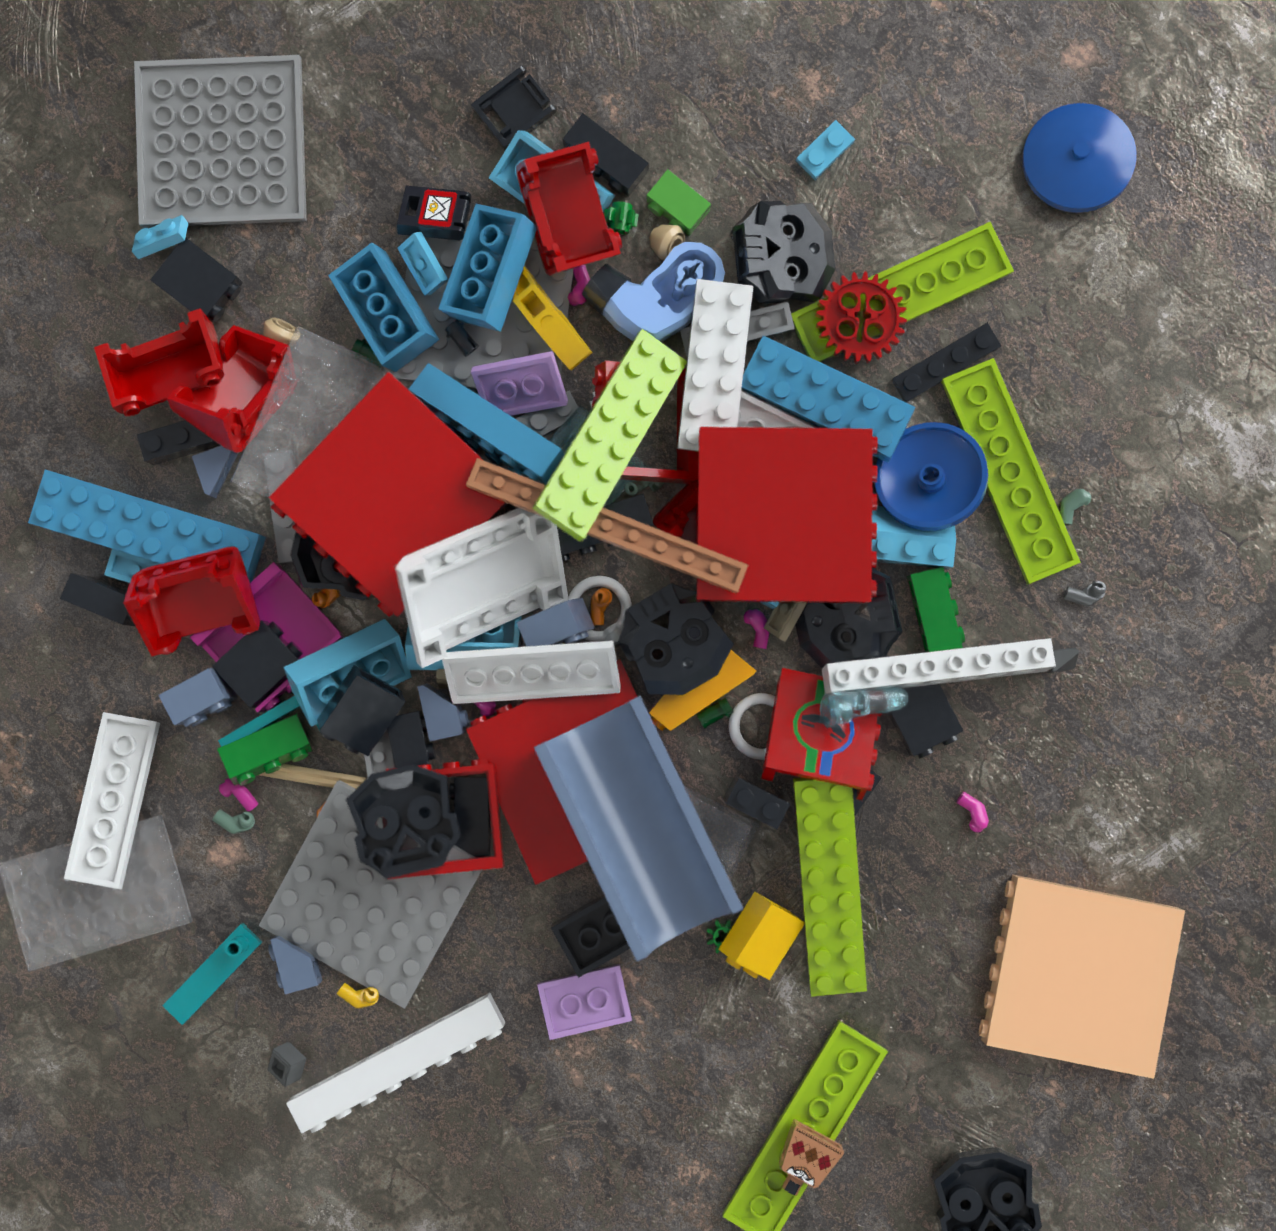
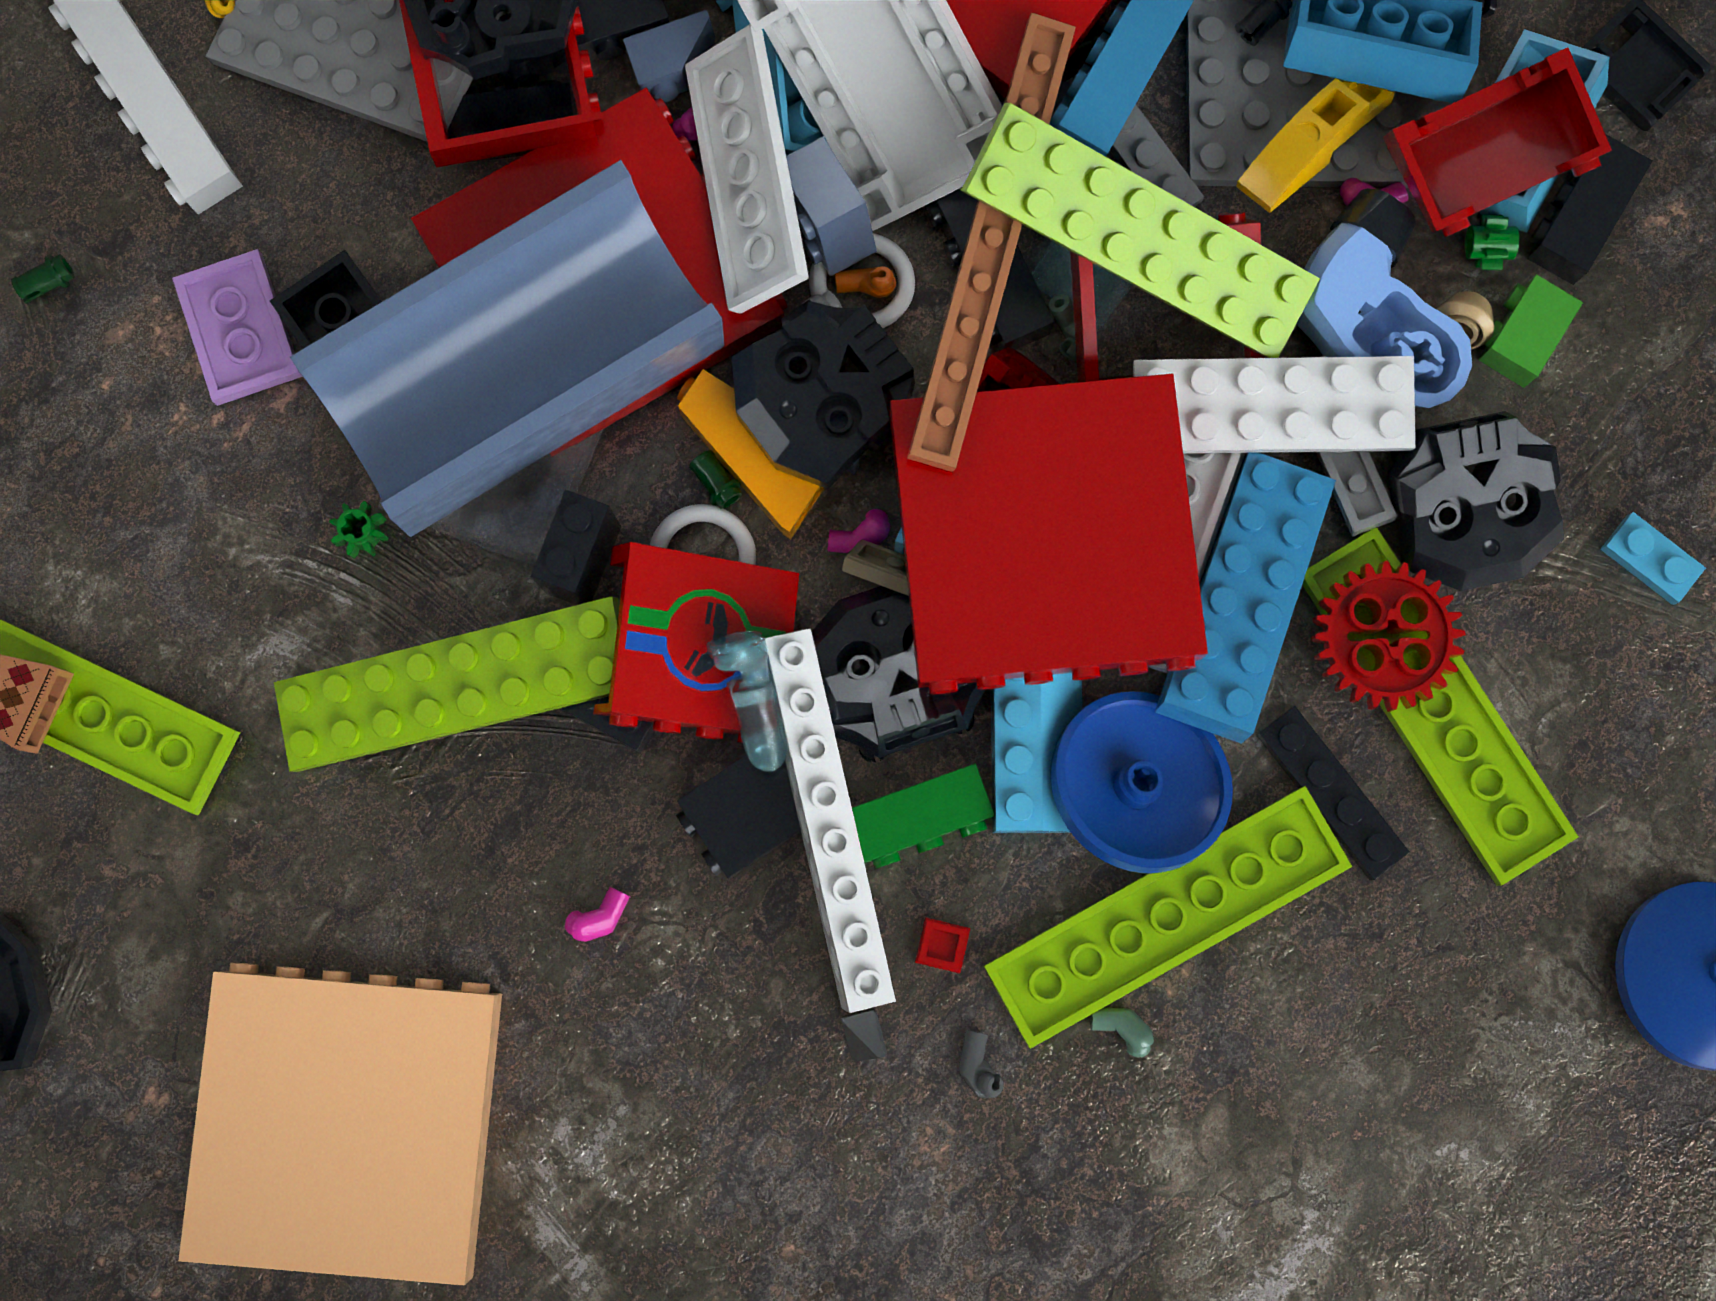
camera: 80 degrees right, 5 degrees down
lavender plate [471,351,568,416] -> none
yellow brick [719,892,805,980] -> none
none -> dark green pin [11,254,75,304]
none -> red tile [915,917,971,973]

